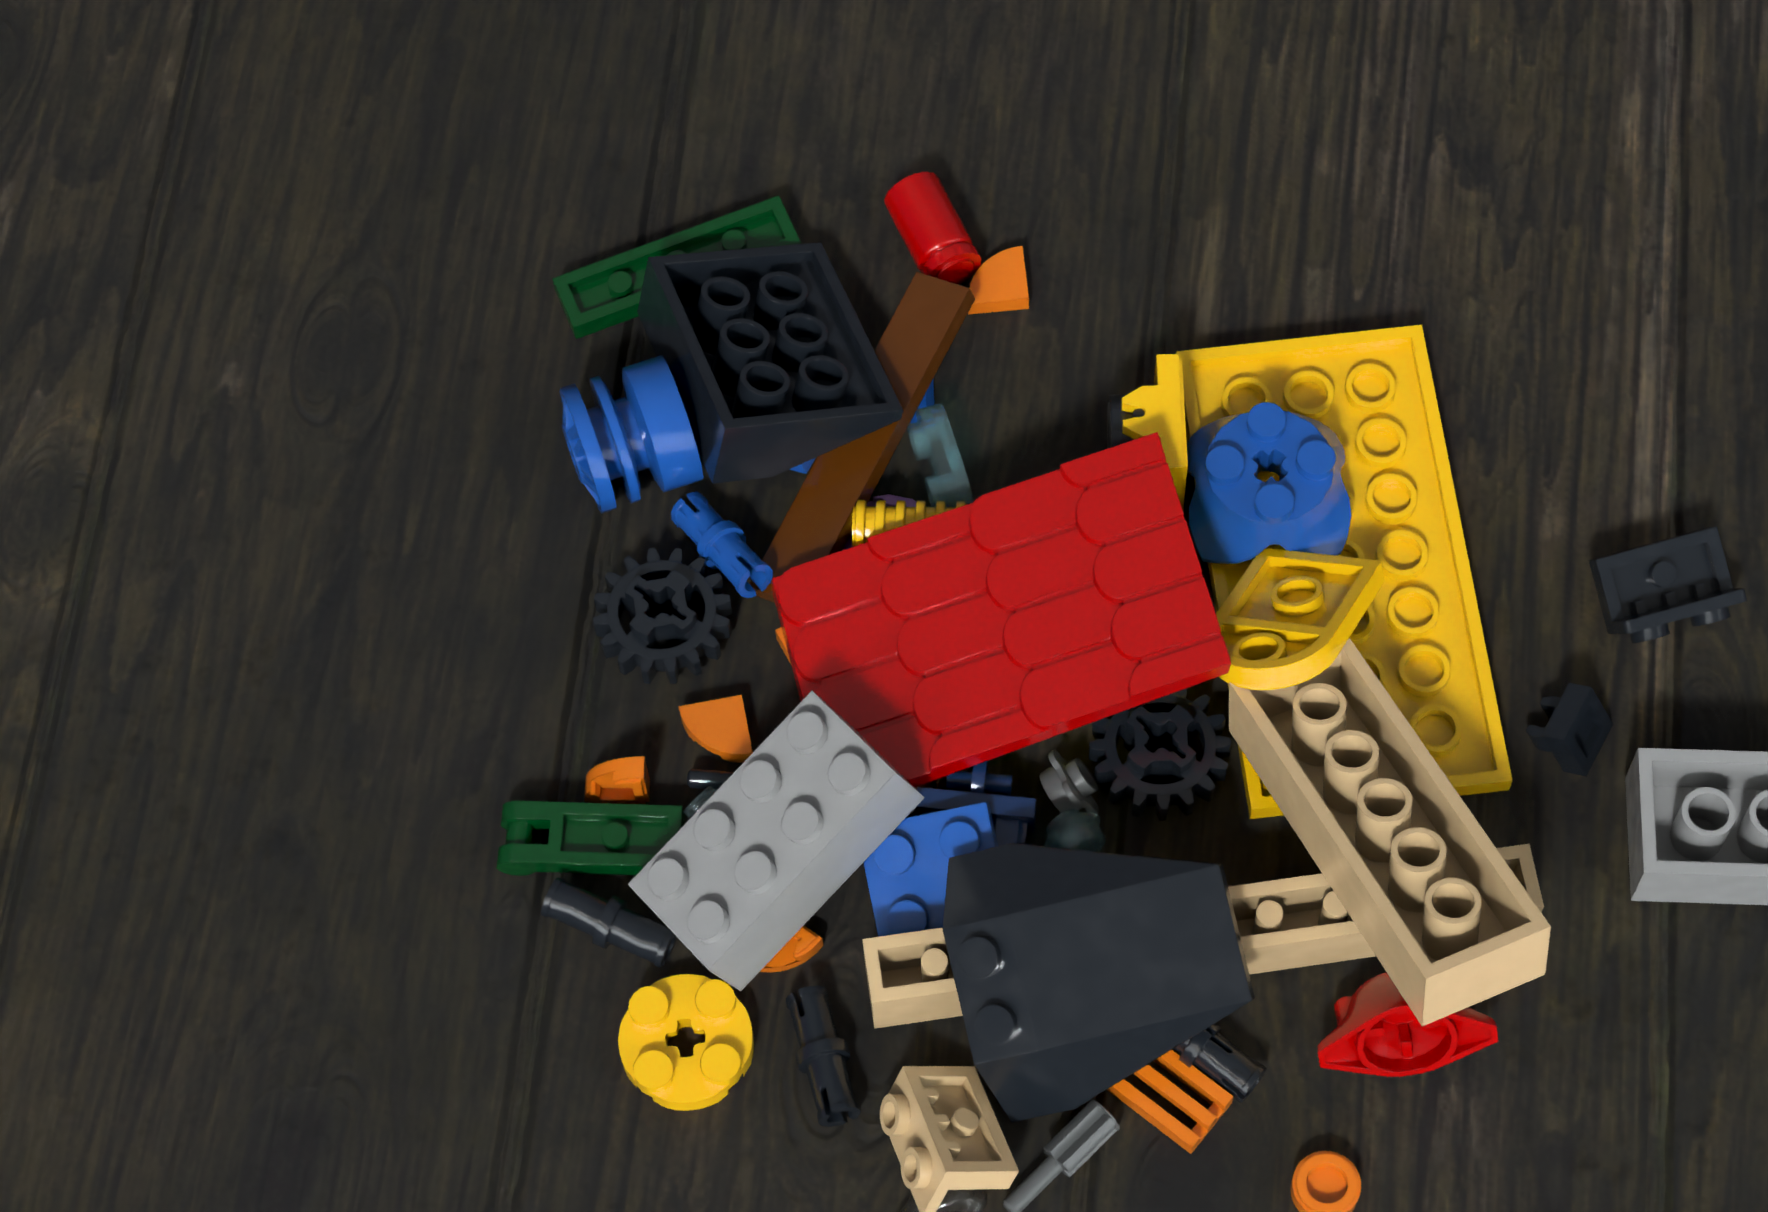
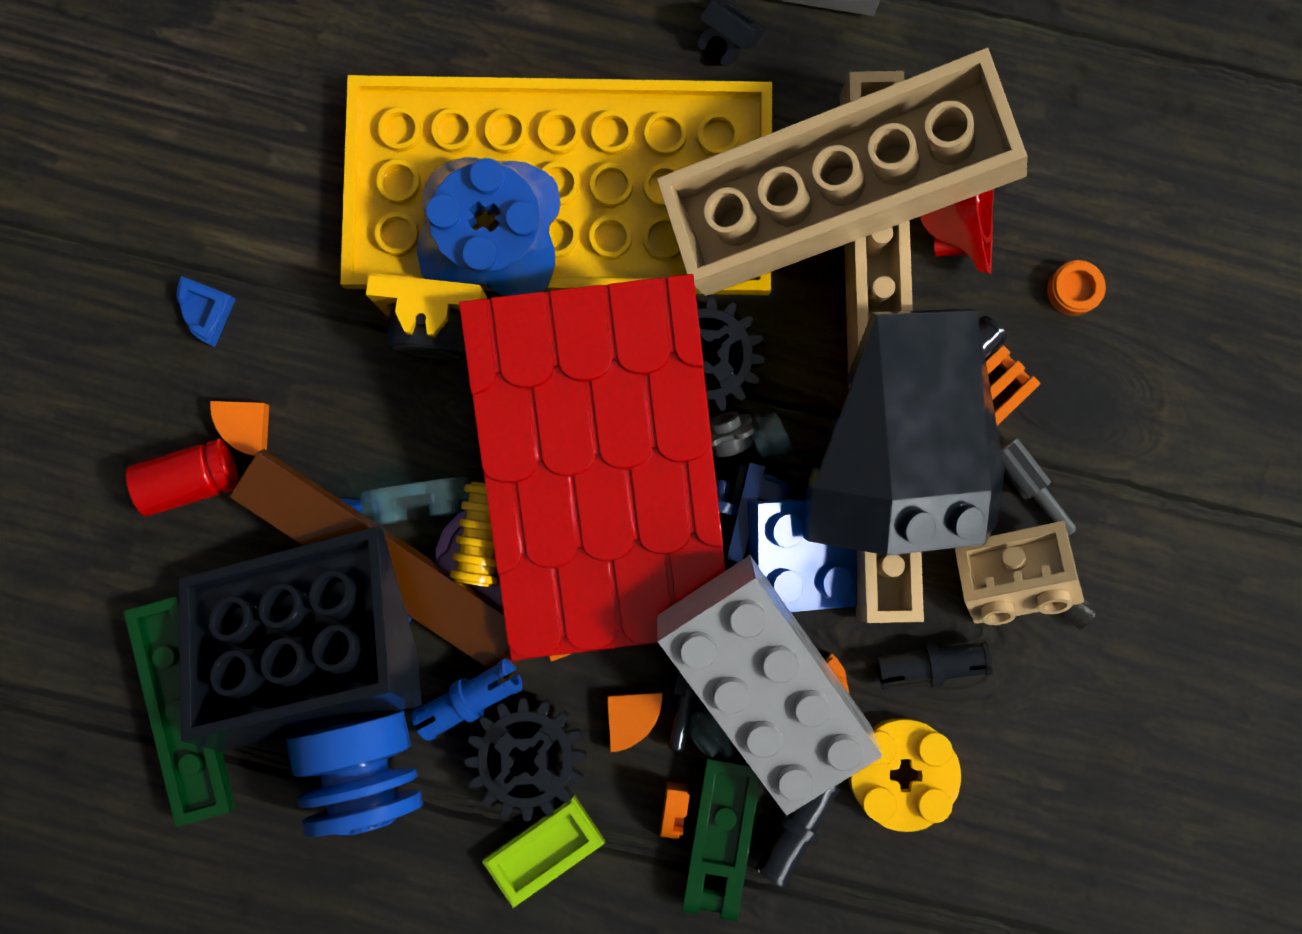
camera: 90 degrees left, 20 degrees up
yellow tile [1216,548,1385,690] -> none
none -> blue tile [177,276,236,347]
none -> lime tile [482,795,605,908]

